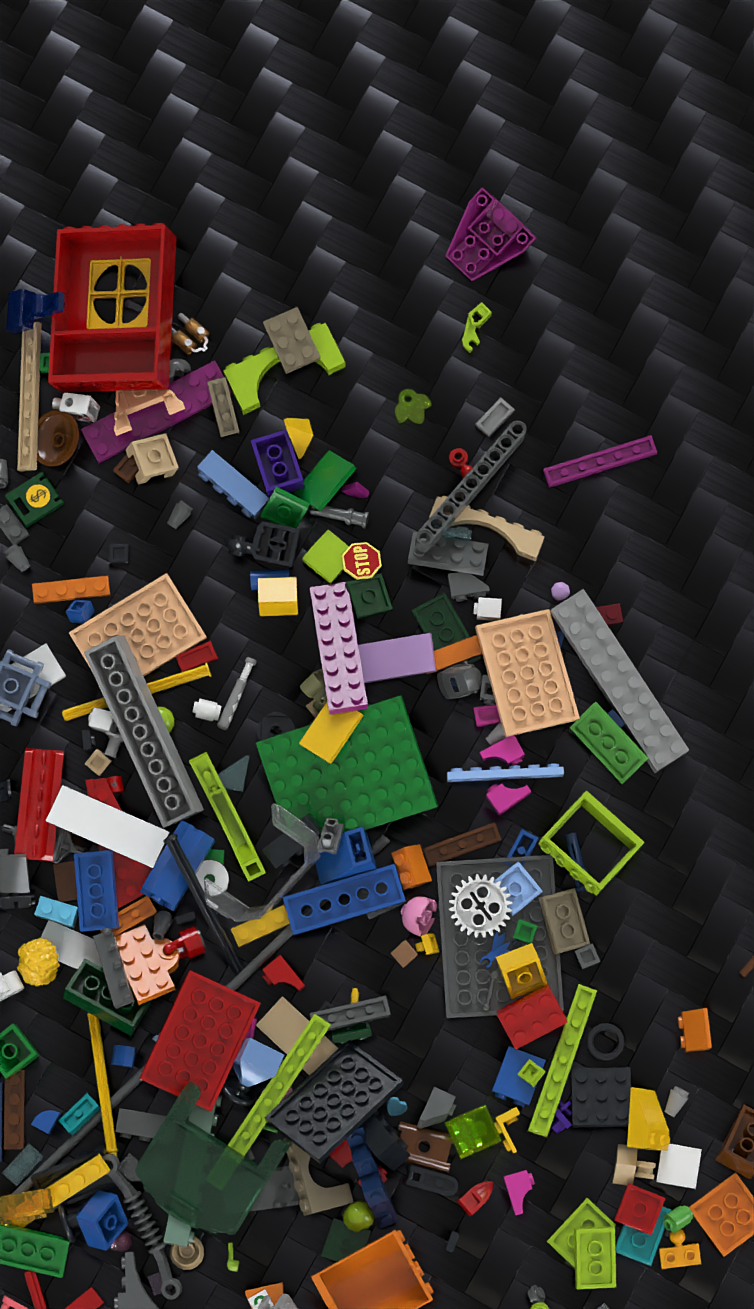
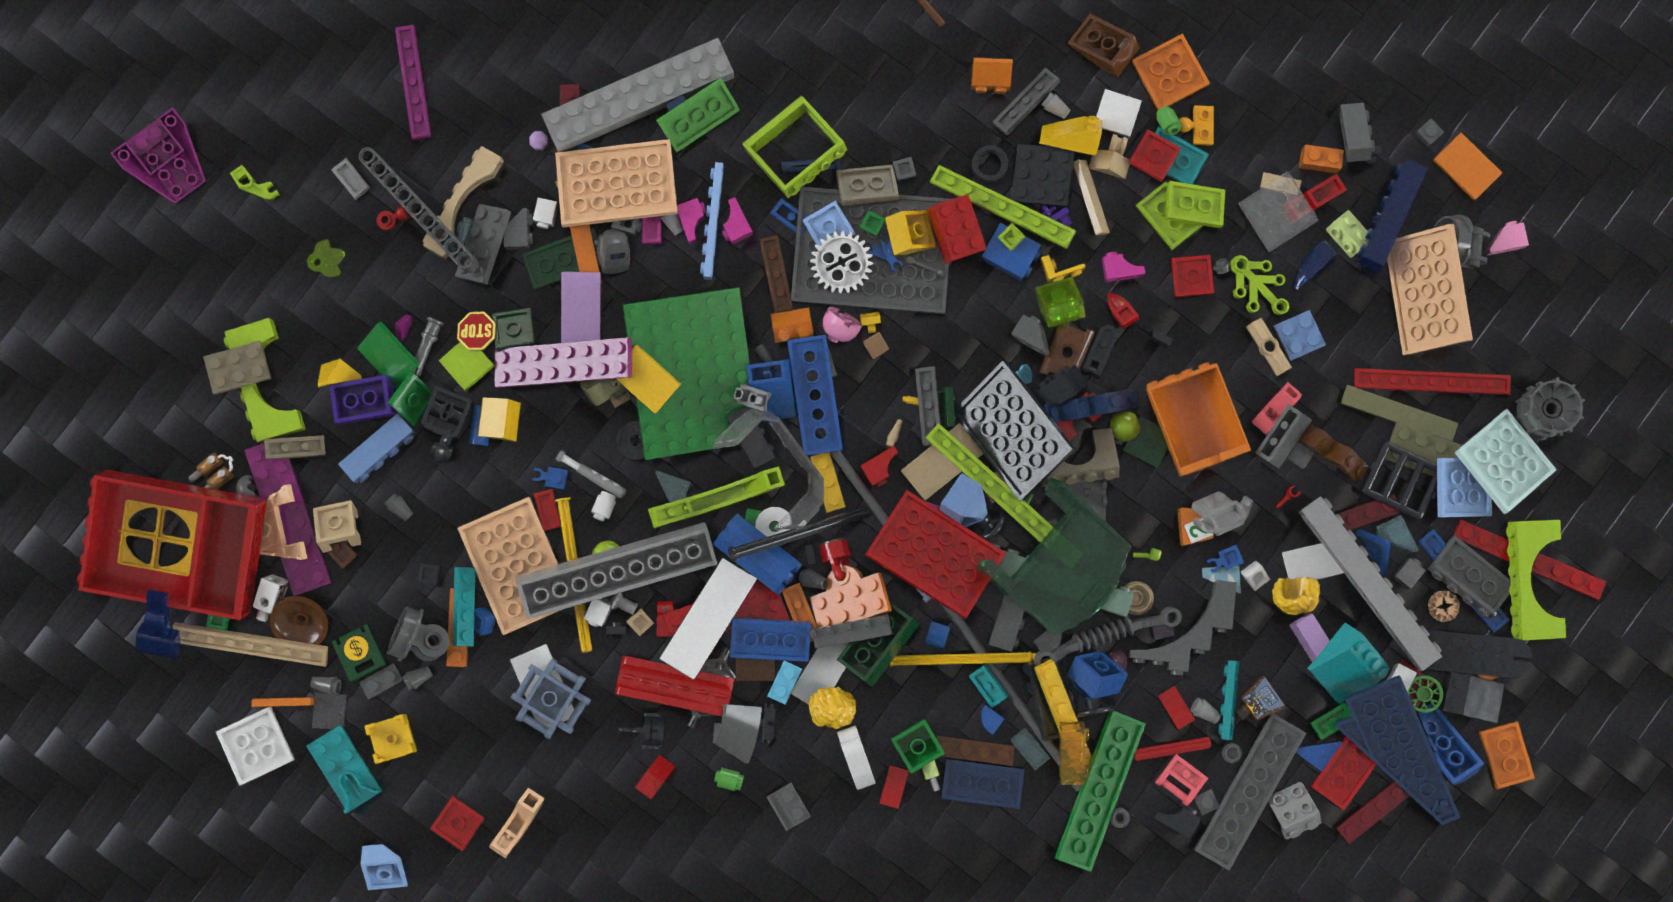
camera: 80 degrees left, 5 degrees up
none -> dark grey piece [387,606,450,662]
none -> teal plate [453,567,475,646]
none -> blue plate [532,467,568,490]
none -> tan piece [886,419,903,447]
none -> dark grey plate [993,68,1060,136]
none -> tan tile [1073,160,1110,235]
none -> red plate [1171,255,1214,297]

